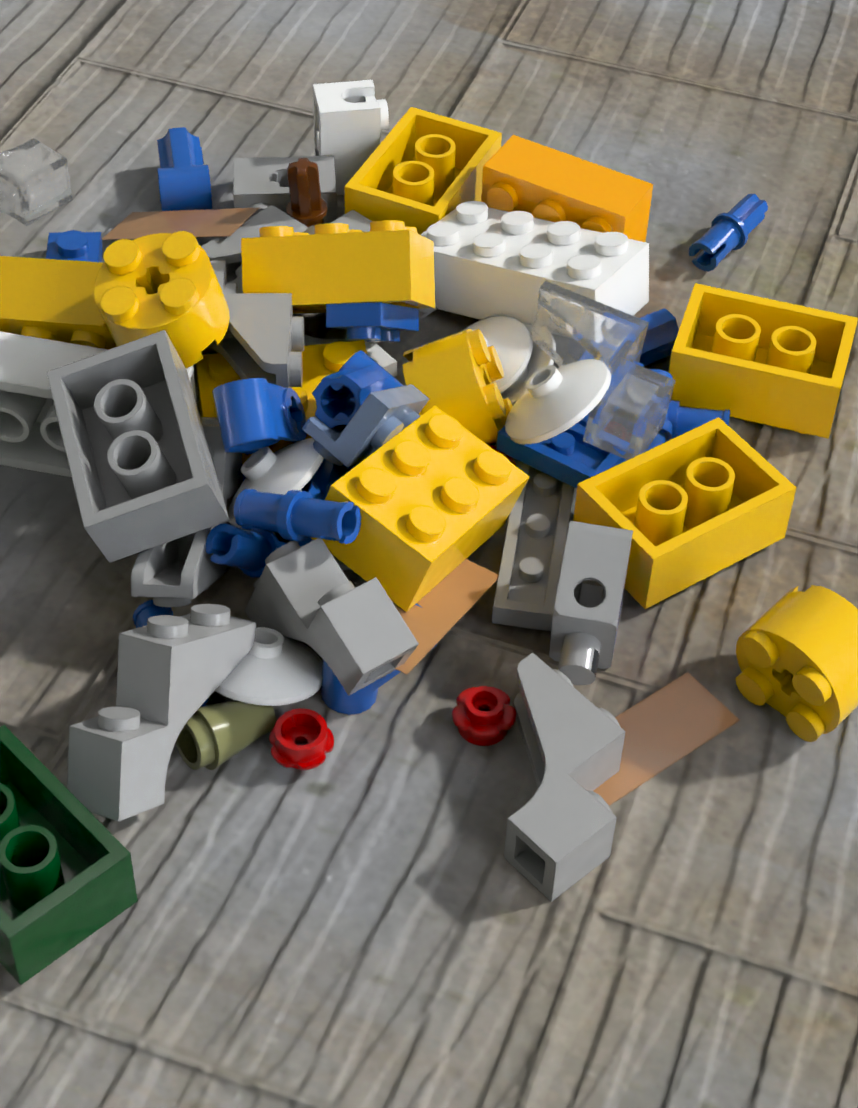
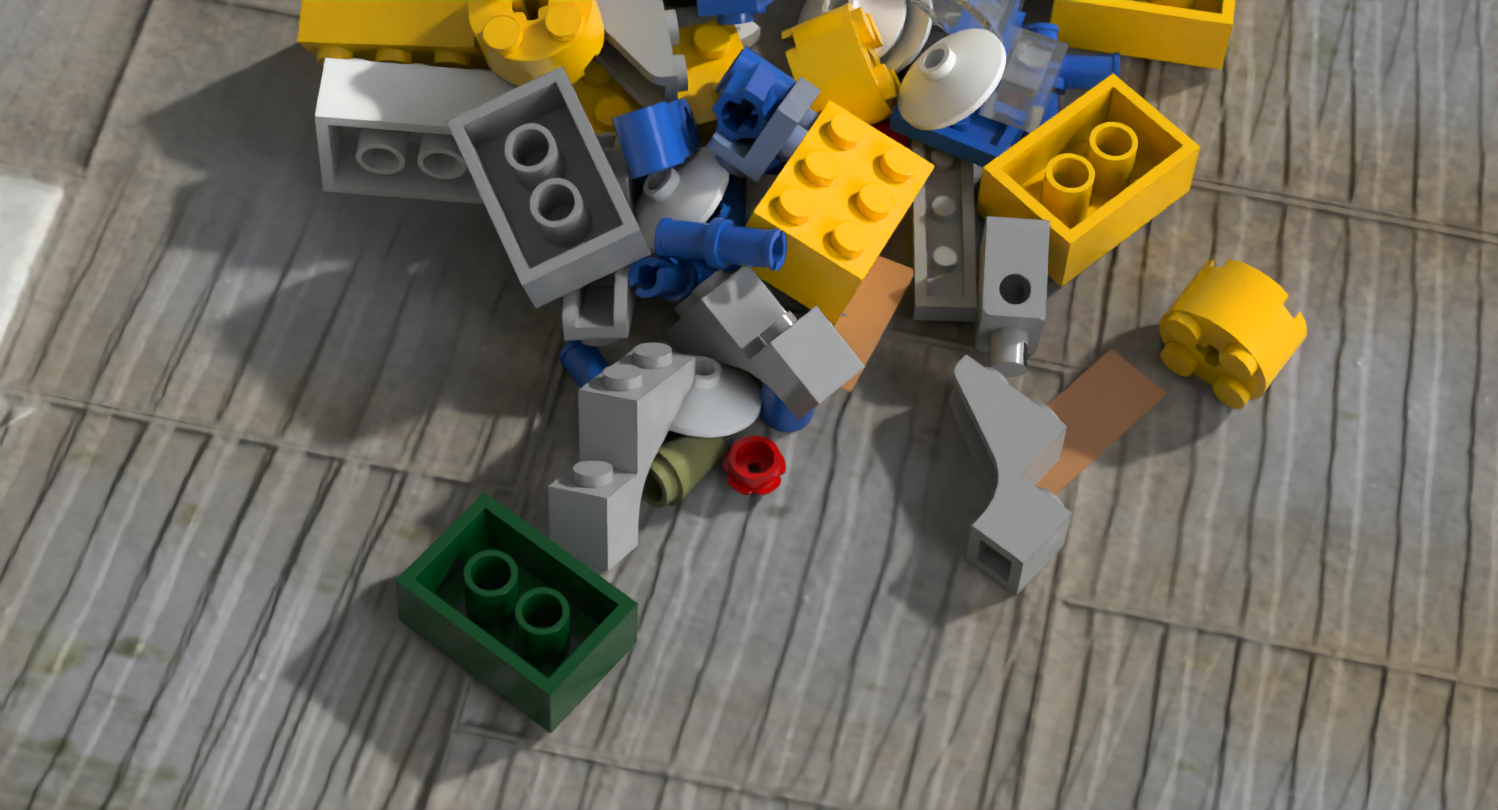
camera: 10 degrees left, 10 degrees up
red plate [452,686,516,746] -> none

